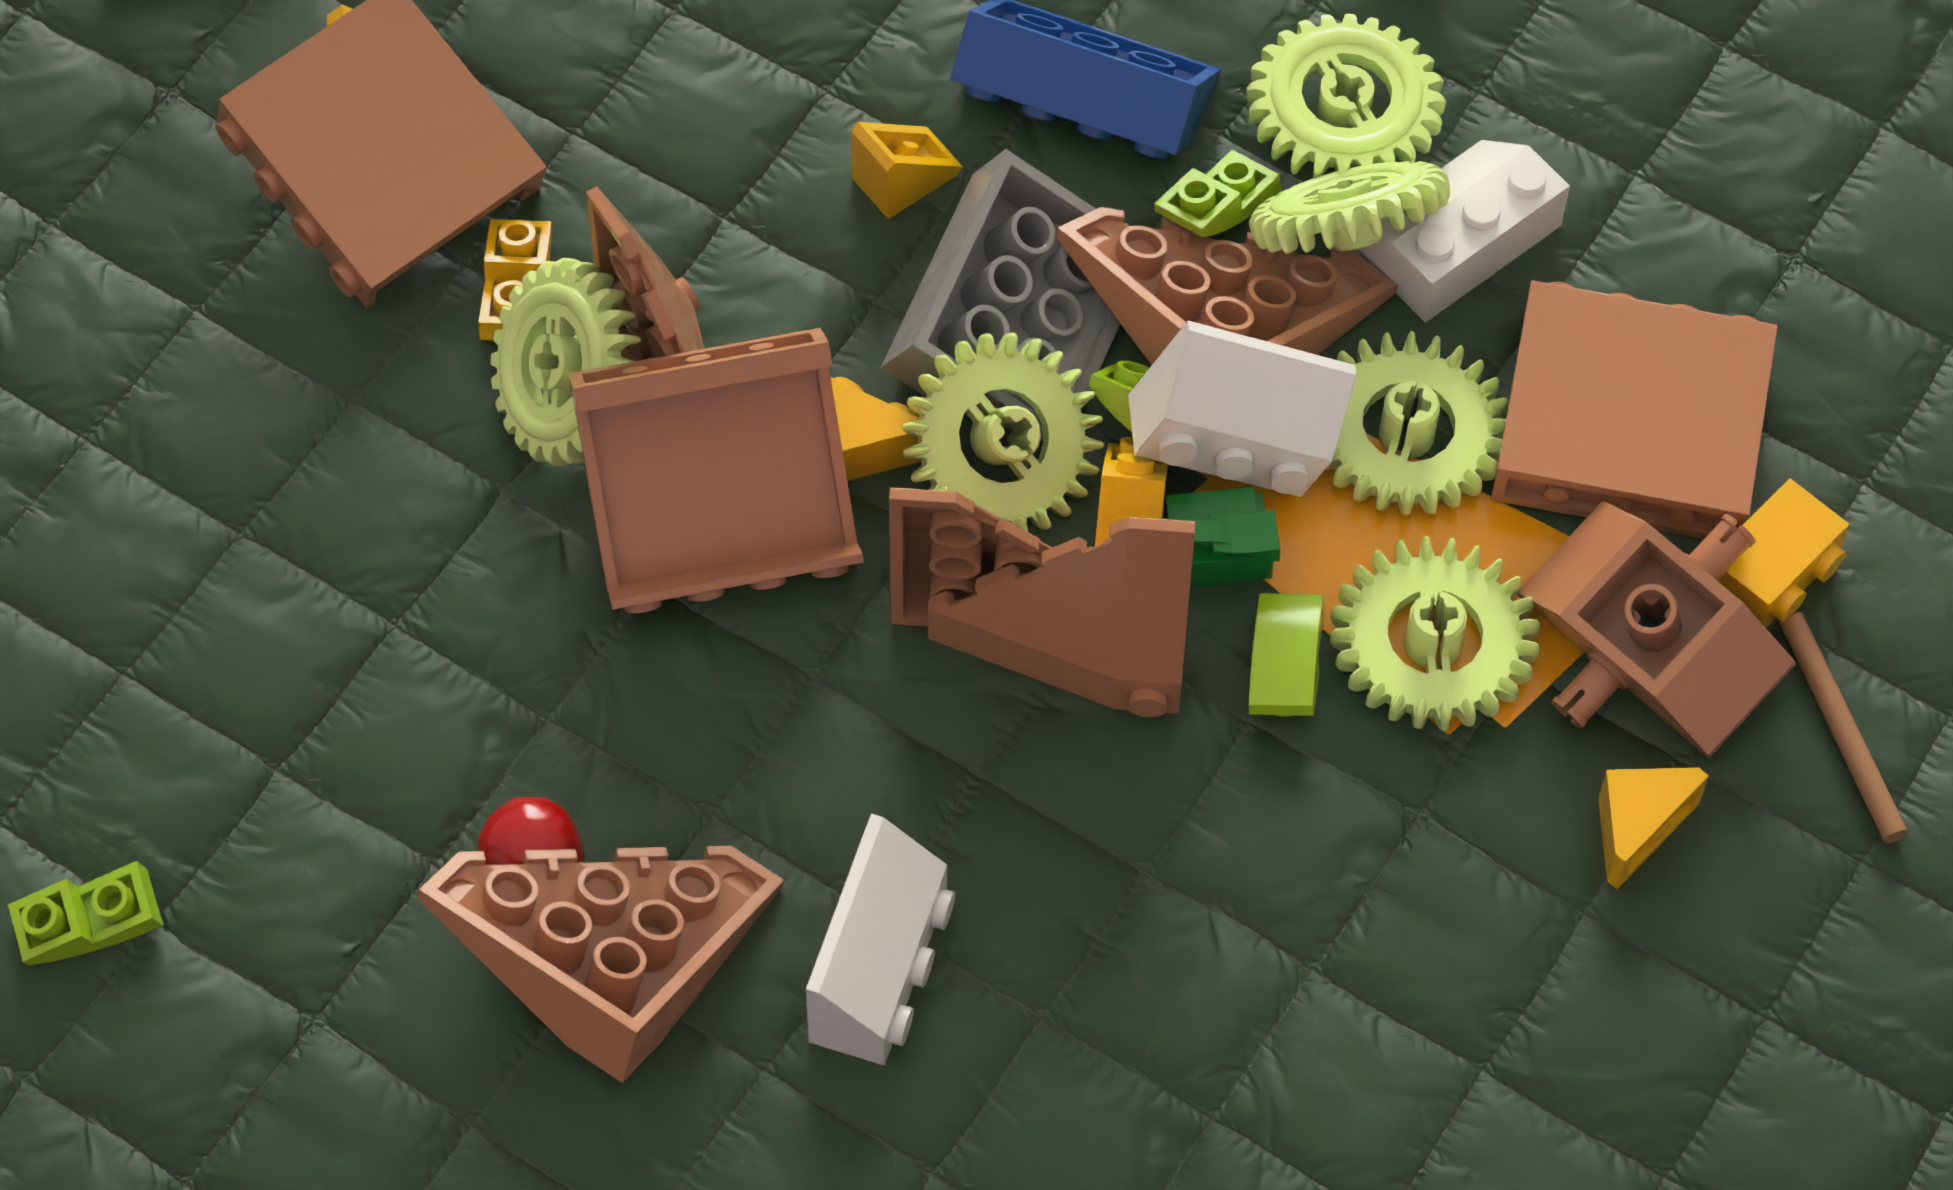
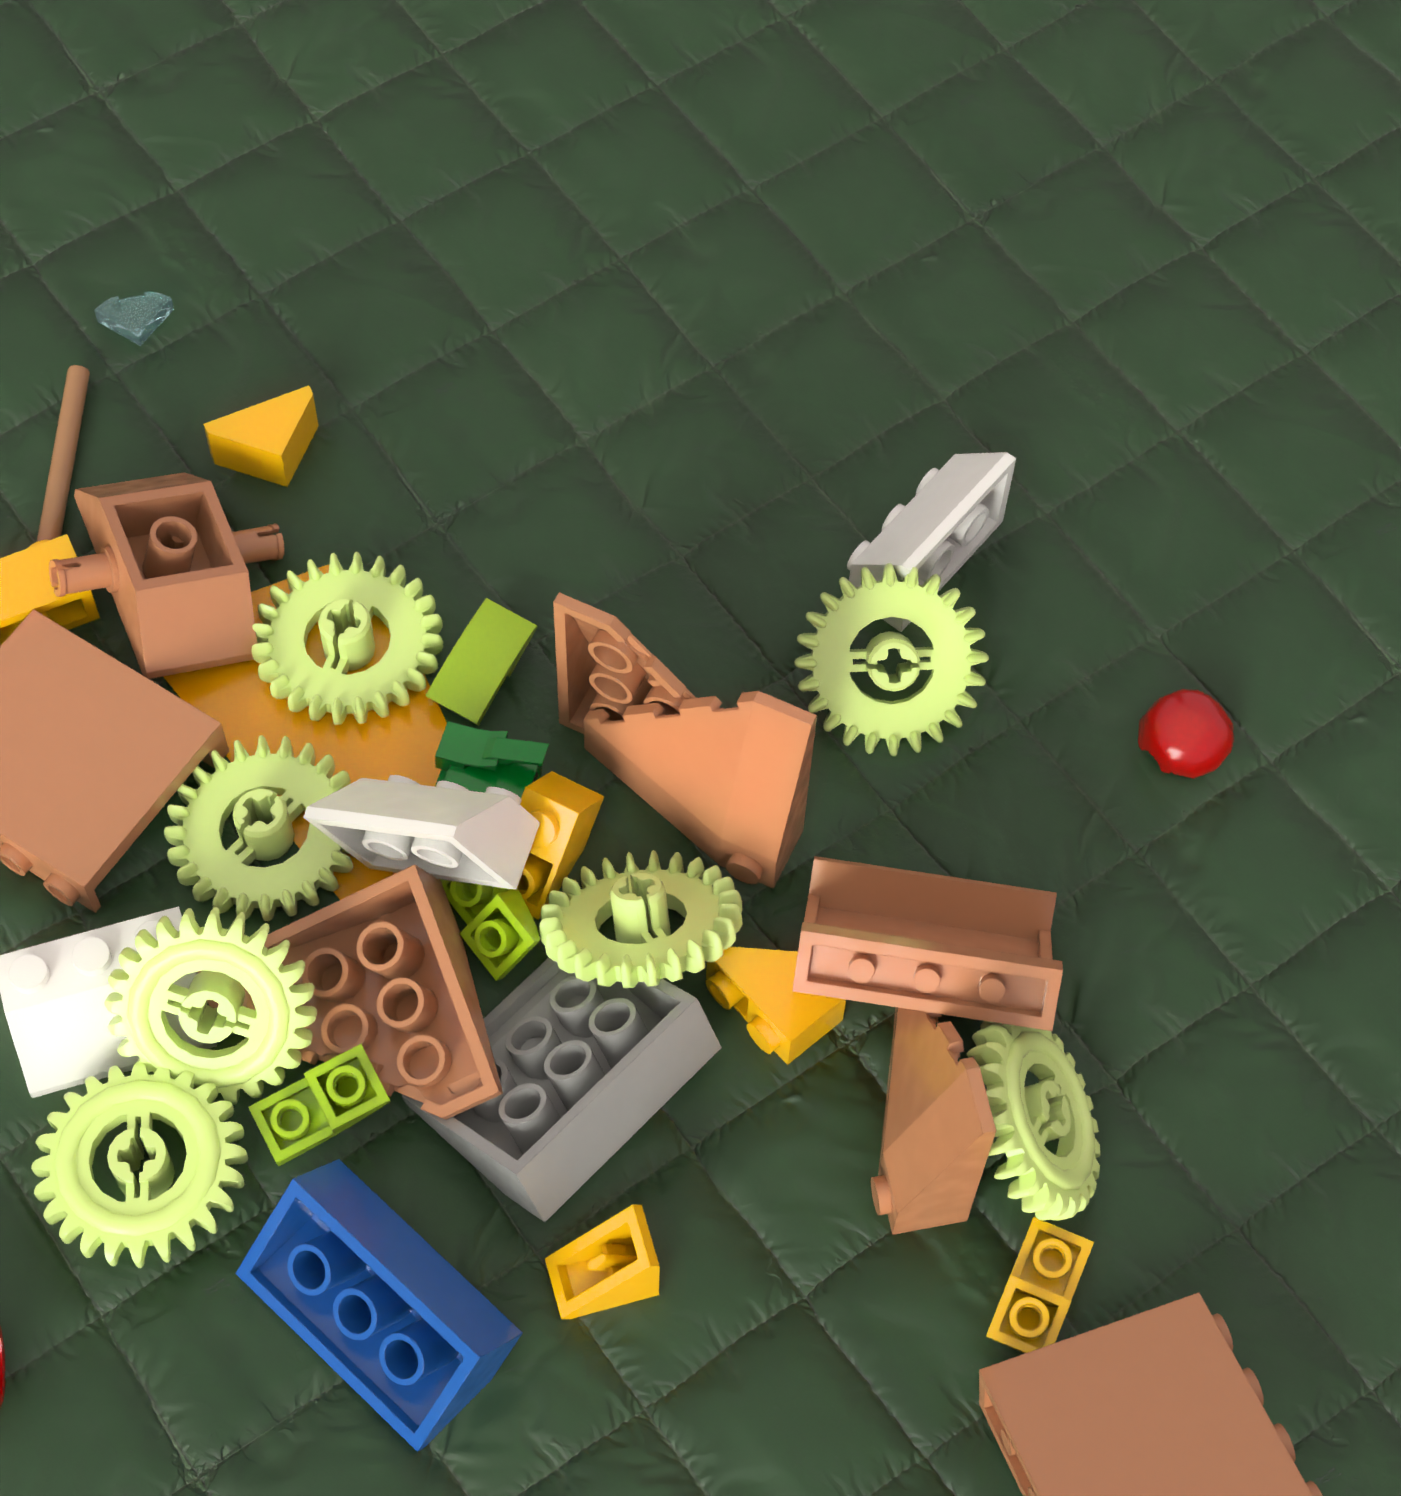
camera: 160 degrees left, 0 degrees up
nougat slope [417,846,784,1083] -> none
none -> clear light blue tile [94,291,174,346]
none -> yellowish green gear [794,563,989,757]

